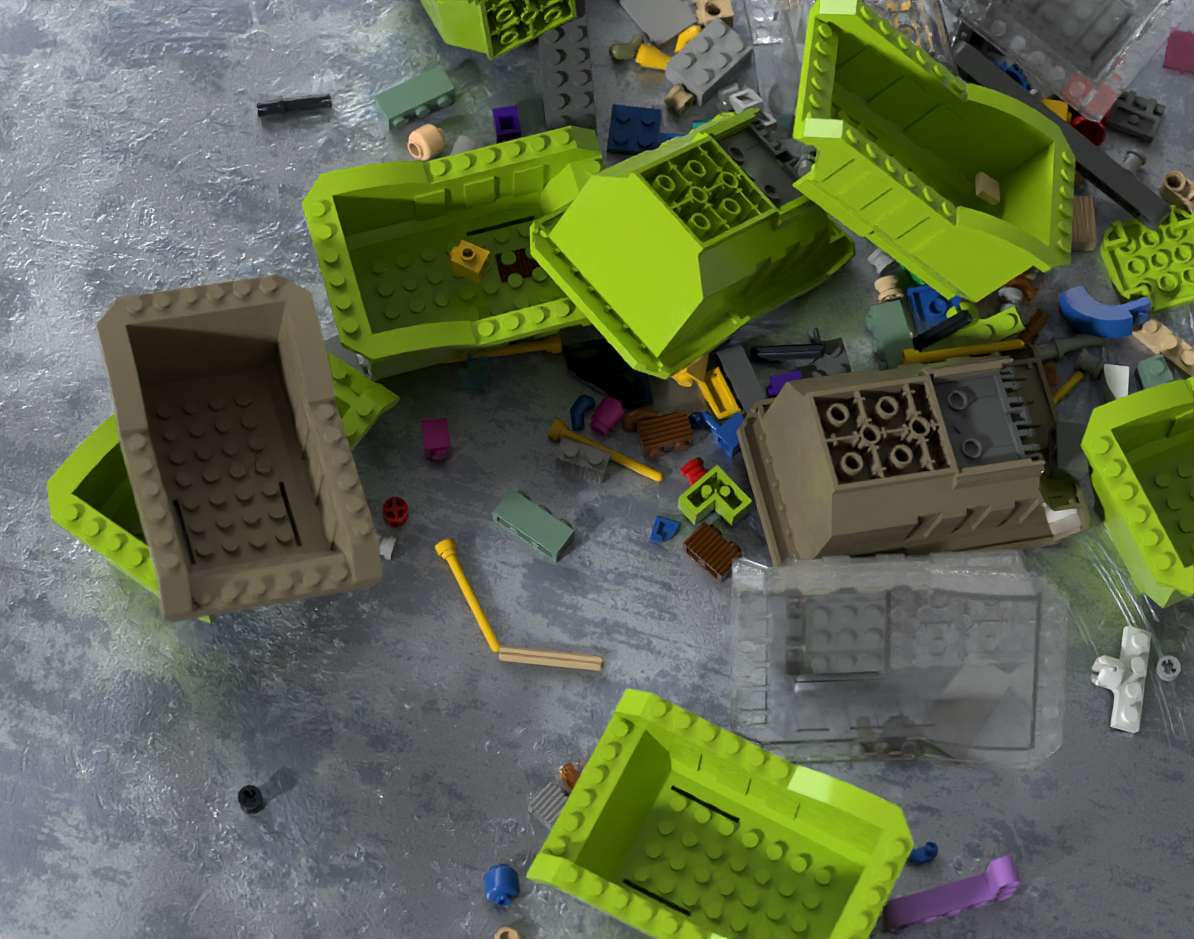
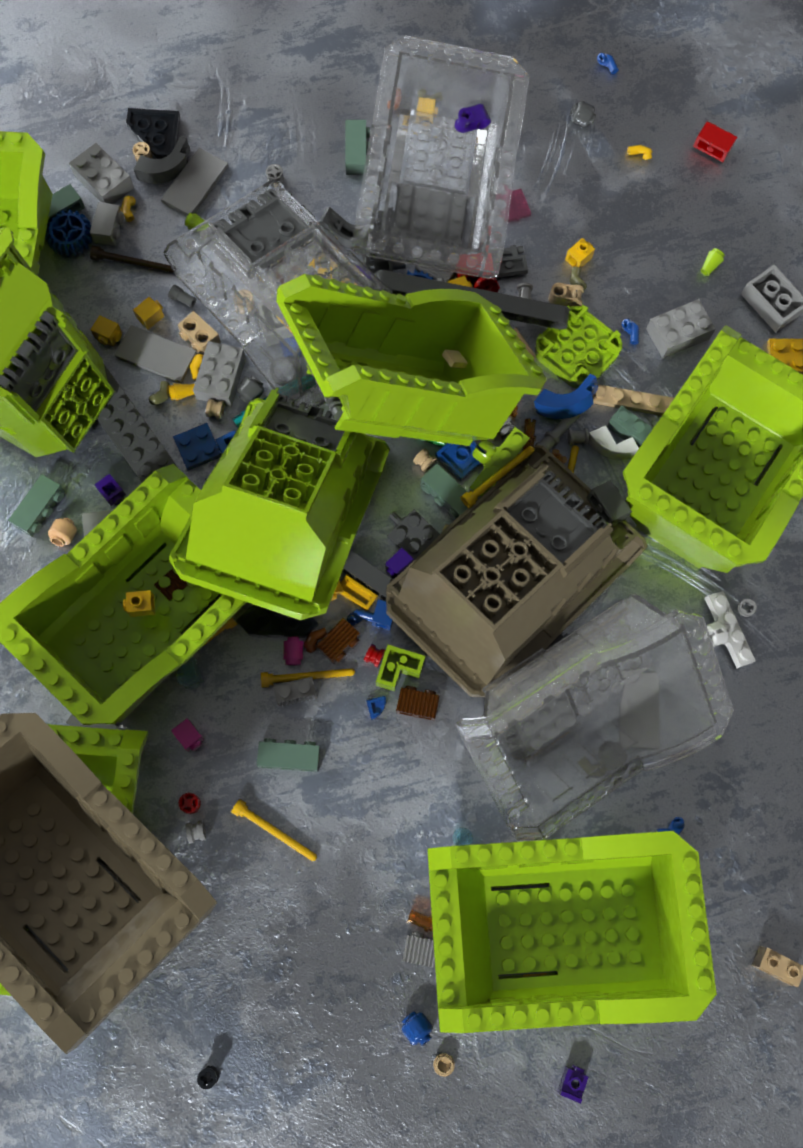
camera: 30 degrees left, 5 degrees up
tan axle [499,645,603,671] -> none
blue arm [570,394,595,431] -> none
light grey slope [729,88,778,132] -> none
black axle [751,343,825,361] -> none
light grey wheel [867,248,899,276] -> none
medium lavender beam [882,855,1021,932] -> none
black axle [912,310,972,352] -> none

